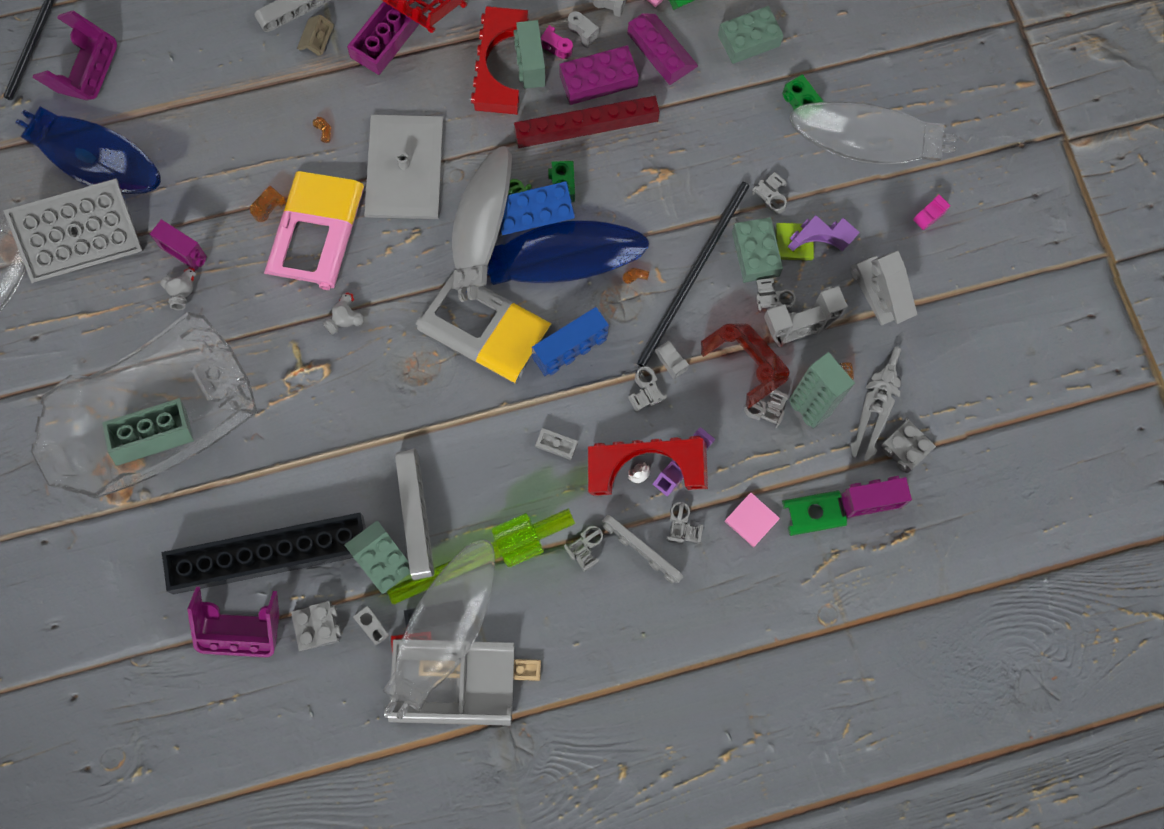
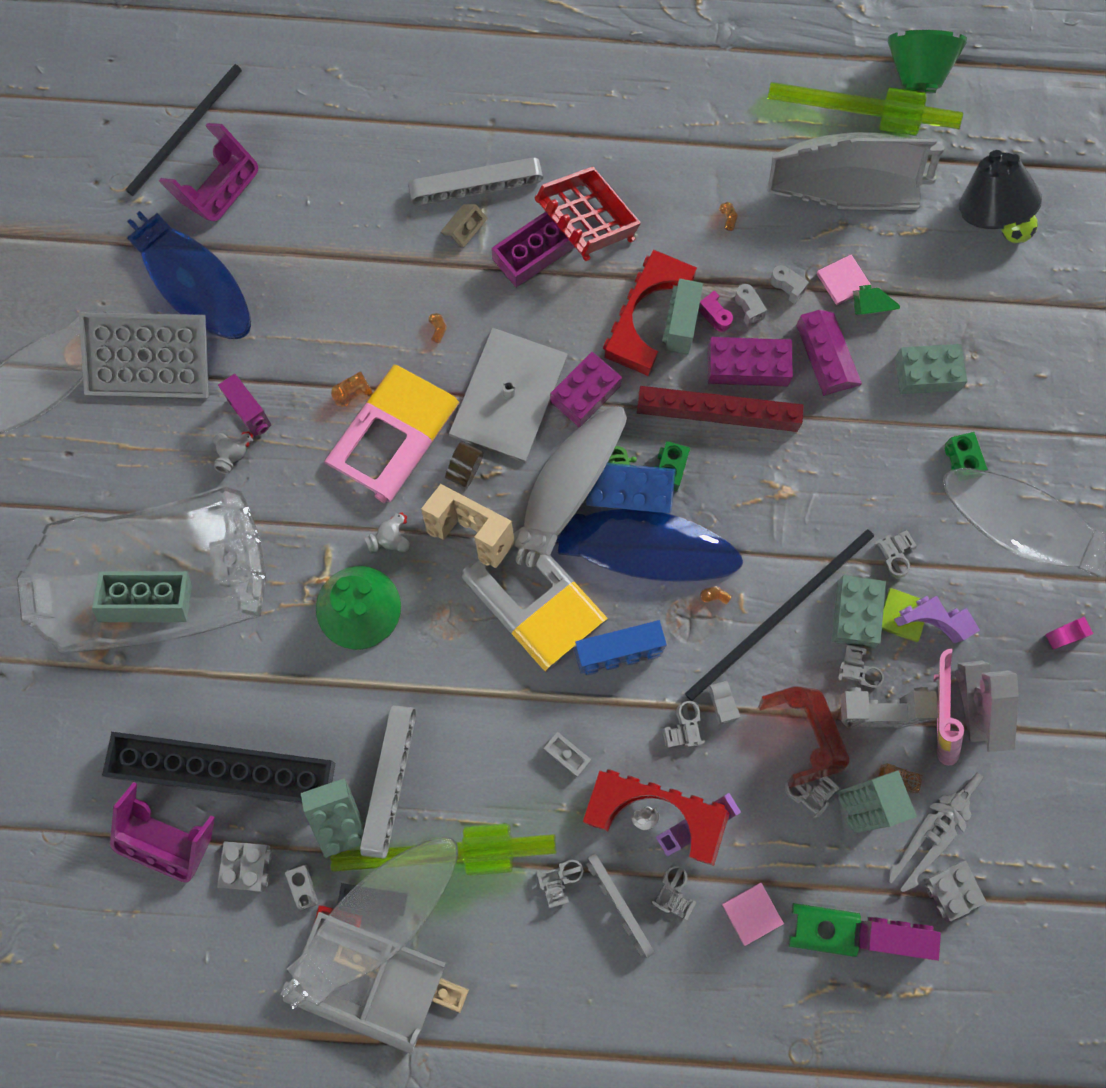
camera: 20 degrees right, 0 degrees up
none -> green cone [316,566,401,650]
none -> tan plate [421,484,515,568]
none -> dark brown piece [445,442,484,488]
none -> magenta brick [550,352,622,427]
none -> bright pink piece [934,649,964,766]

